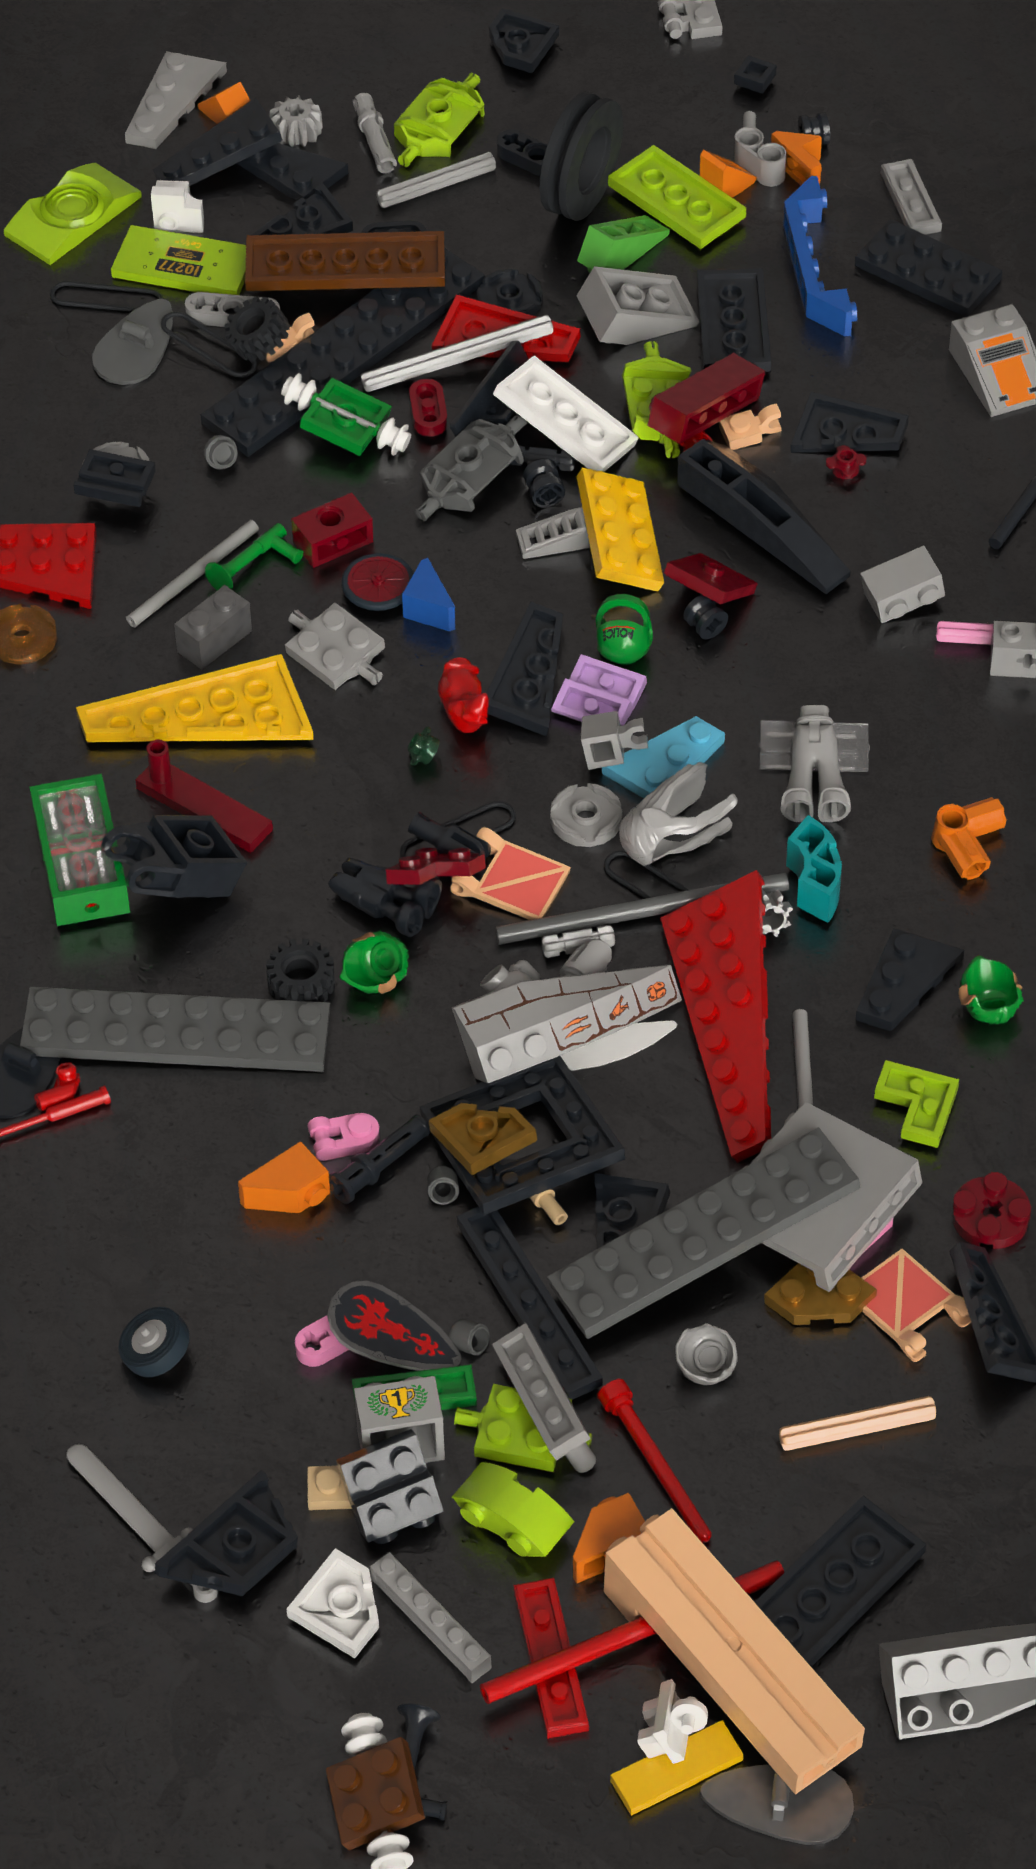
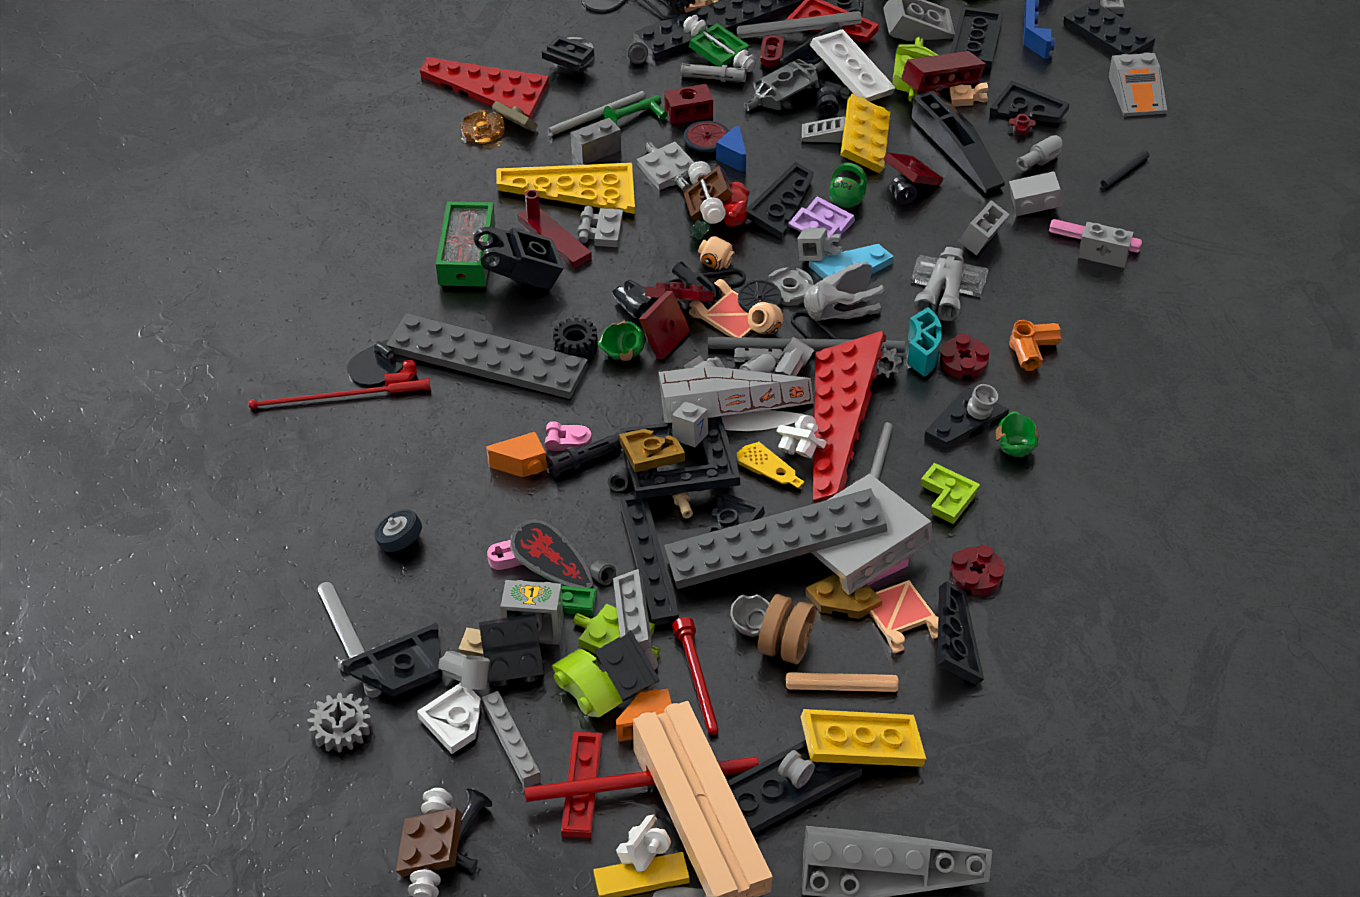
camera: 15 degrees right, 5 degrees down
none -> light grey gear [307,693,372,752]
none -> light grey piece [438,651,490,690]
none -> dark tan plate [492,101,538,132]
none -> light grey plate [577,206,623,247]
none -> black plate [595,631,660,702]
none -> dark red plate [639,291,690,359]
none -> light grey brick [672,402,708,447]
none -> light grey pin [681,63,746,82]
none -> plate [684,161,733,224]
none -> light nougat head [698,236,735,271]
none -> yellow piece [736,442,804,489]
none -> black wheel [738,279,781,313]
none -> light nougat head [747,302,783,335]
none -> medium nougat wheel [758,594,816,665]
none -> light grey piece [773,337,814,376]
none -> white hips [776,415,827,458]
none -> light grey wheel [778,750,815,788]
none -> yellow plate [801,709,926,767]
none -> dark red plate [940,333,990,378]
none -> light grey brick [958,200,1010,255]
none -> light grey wheel [967,384,998,420]
none -> light grey arm [1016,135,1062,171]

